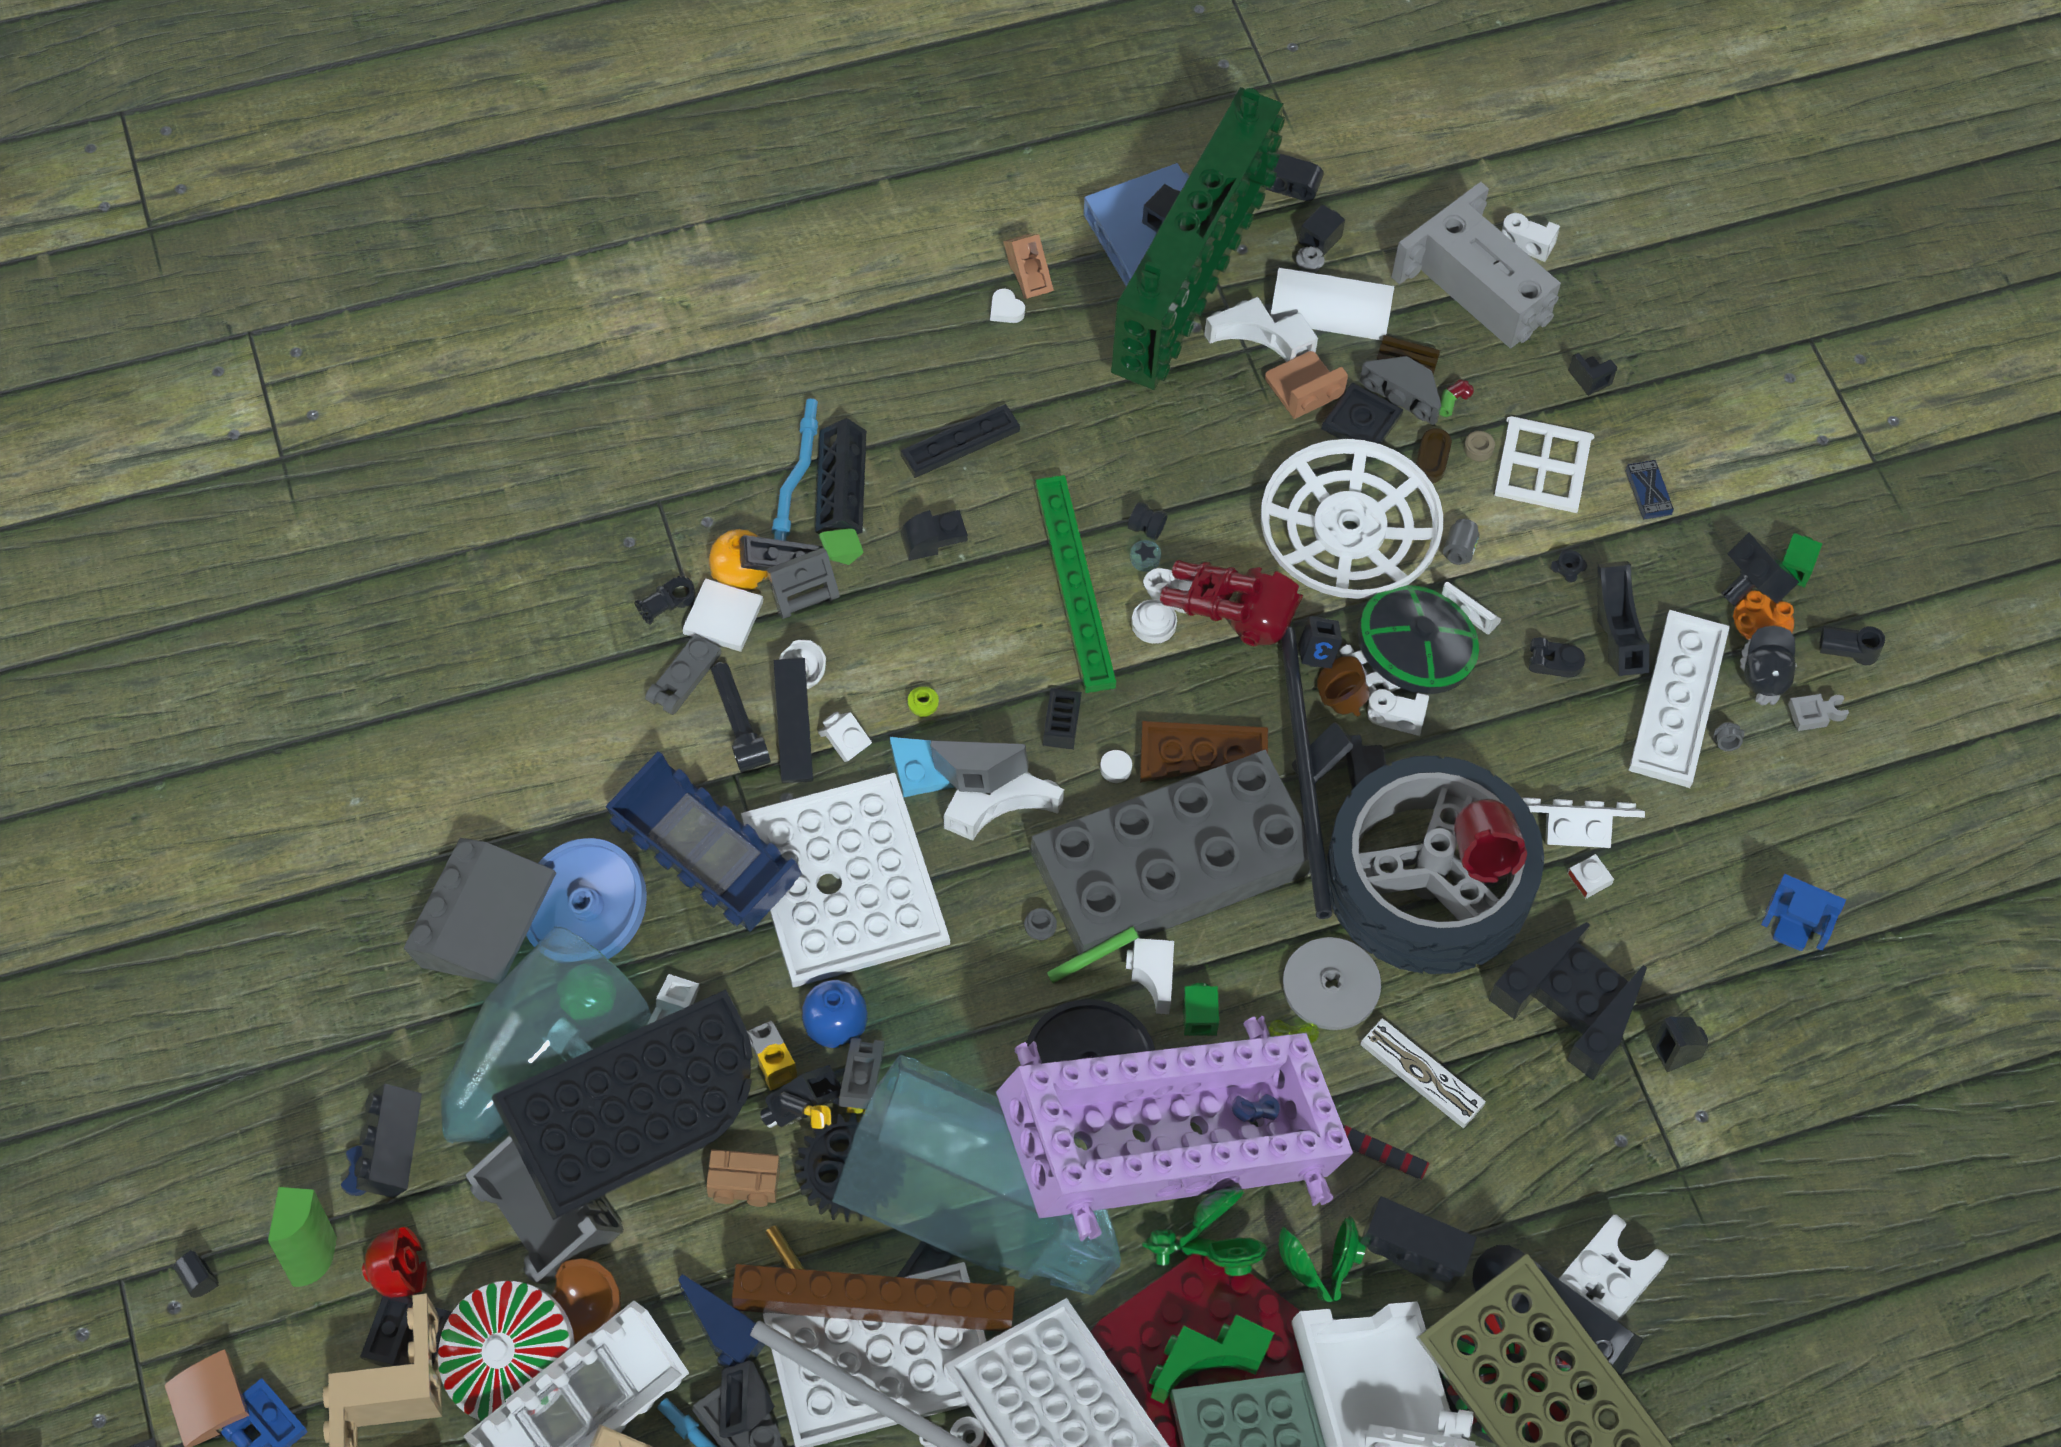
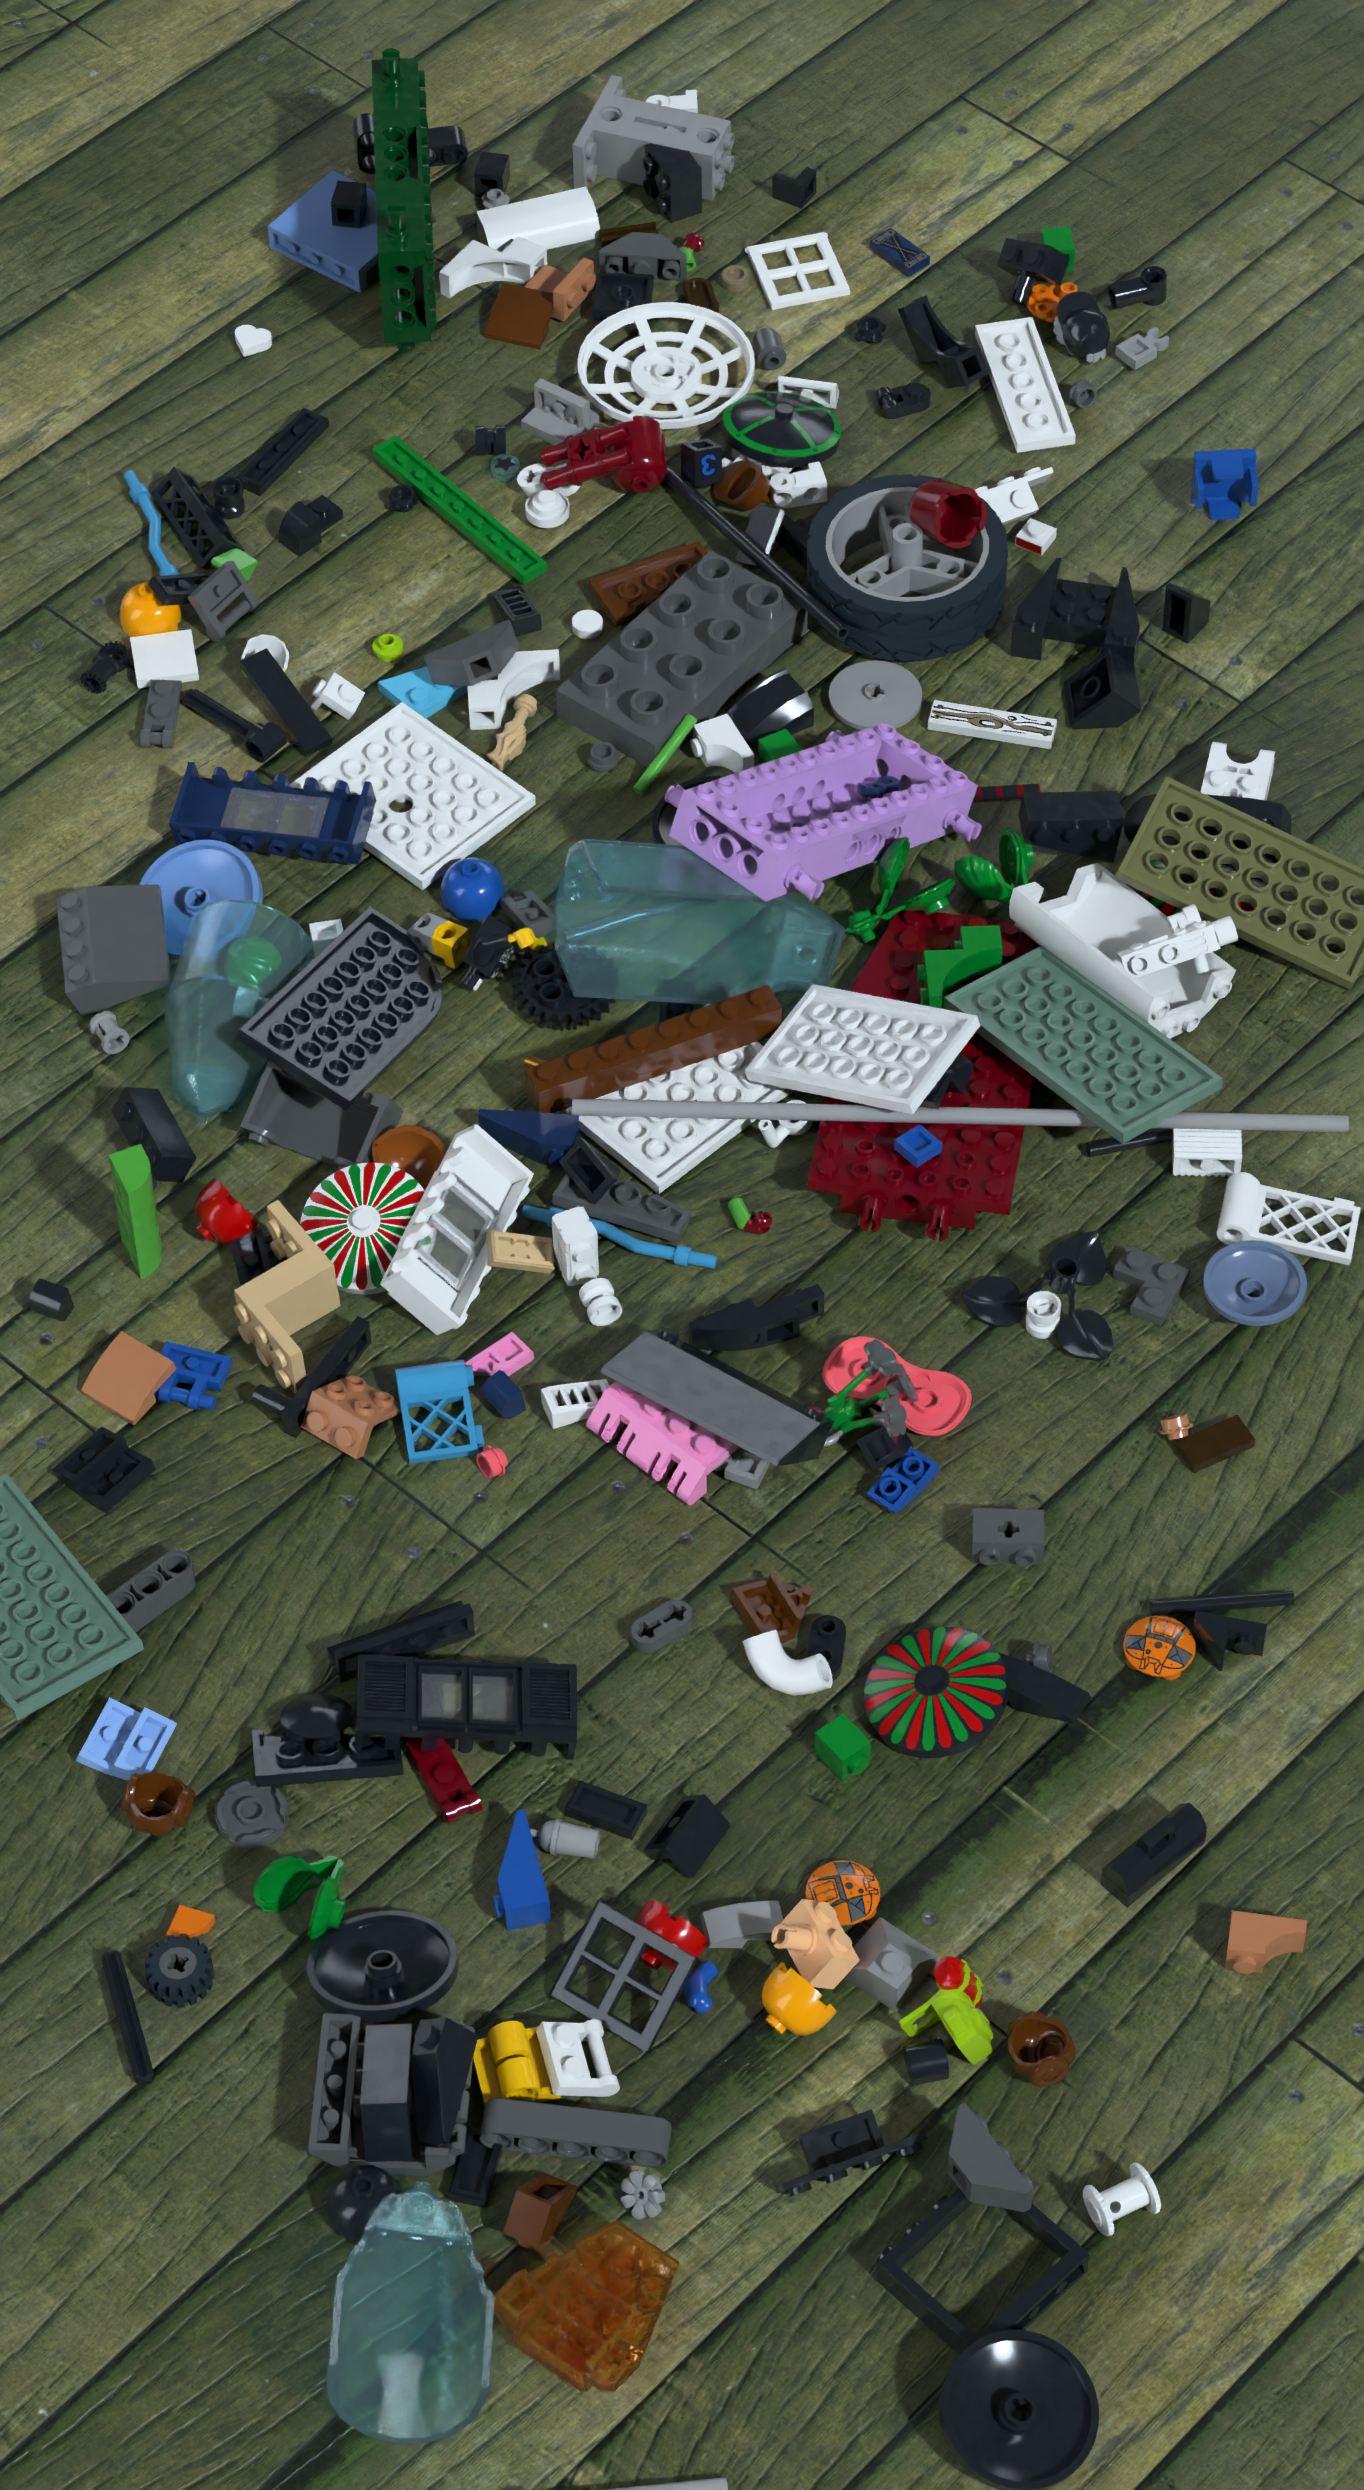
camera: 25 degrees left, 10 degrees down
medium nougat brick [706,1149,780,1207] -> none
nougat arch [1003,233,1054,299] -> none
none -> light grey bush [89,1011,130,1054]
none -> black wheel [213,477,245,519]
none -> black plate [389,485,418,513]
none -> reddish brown slope [484,282,554,350]
none -> tan piece [485,694,537,771]
none -> light grey bracket [521,378,604,445]
none -> black slope [643,143,702,223]
none -> black slope [724,669,814,748]
none -> black slope [1063,648,1142,730]

